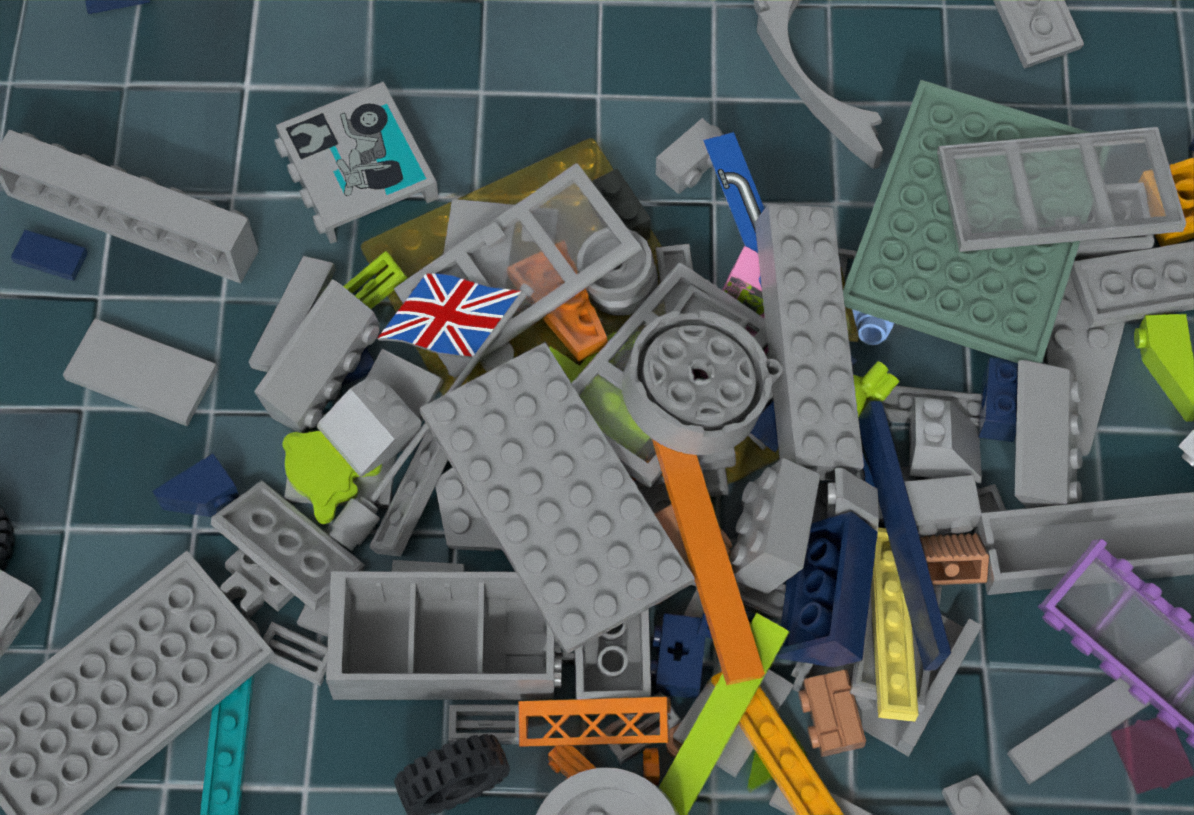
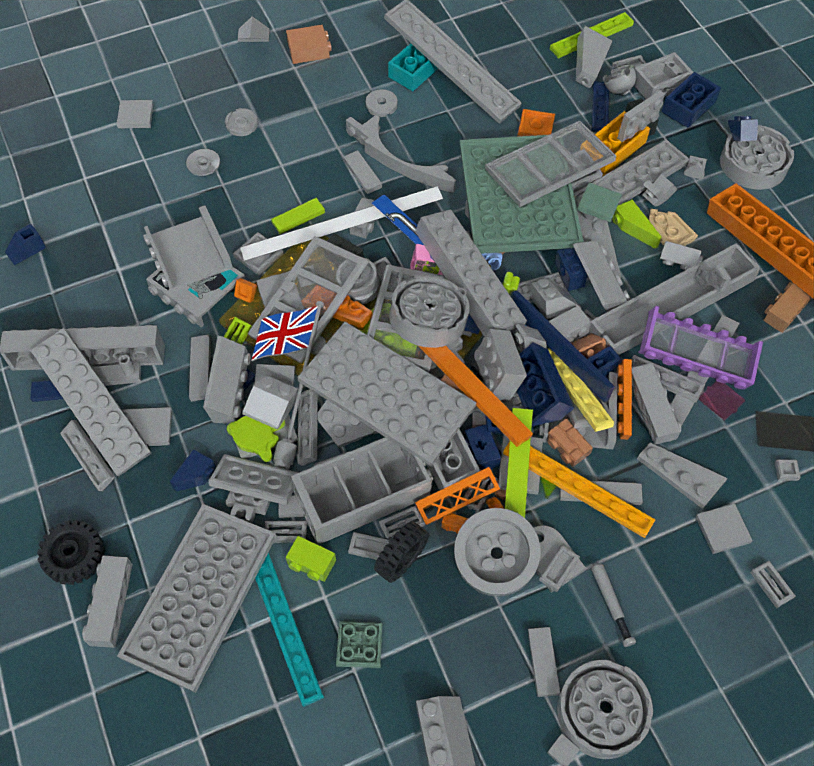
camera: 25 degrees left, 5 degrees down
none -> light grey plate [30,328,152,477]
none -> light grey tile [60,420,115,491]
none -> light grey piece [92,355,141,386]
none -> light grey panel [143,206,232,291]
none -> light grey tile [233,232,284,276]
none -> orange tile [234,278,257,303]
none -> white sticker [240,186,443,261]
none -> lime tile [271,198,325,234]
none -> lime brick [286,536,336,582]
none -> light grey tile [343,151,382,194]
none -> light grey tile [348,532,389,560]
none -> orange tile [517,109,555,137]
none -> sand green tile [577,183,622,222]
none -> dark blue slope [588,346,621,378]
none -> orange wing [617,359,632,440]
none -> light grey tile [632,355,705,403]
none -> light grey brick [632,363,681,445]

